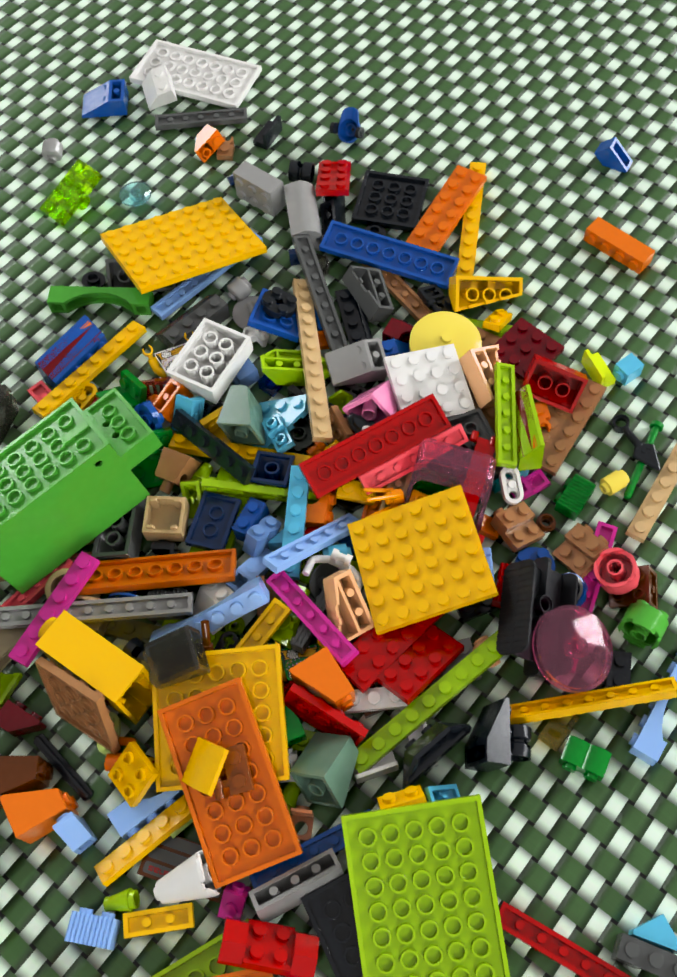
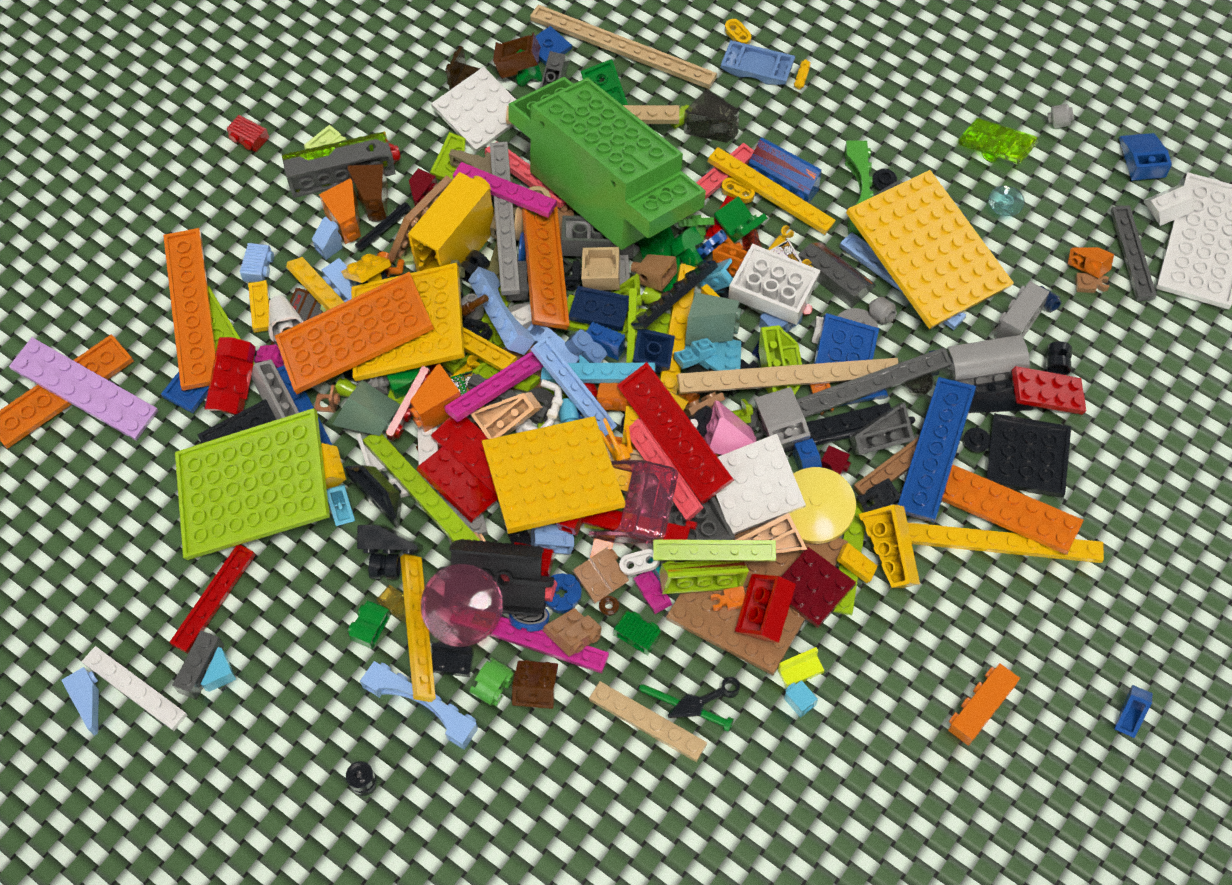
camera: 85 degrees right, 0 degrees up
lime cone [103,888,140,912] -> none
clear smoke slope [143,625,211,689] -> none
yellow slope [181,737,229,797] -> none
dark orange plate [214,743,255,800] -> none
black panel [253,115,282,150] -> none
black plate [261,287,297,319] -> none
blue cap [330,107,364,143] -> none
coral brick [594,547,640,595] -> none
light yellow brick [599,470,630,496] -> none

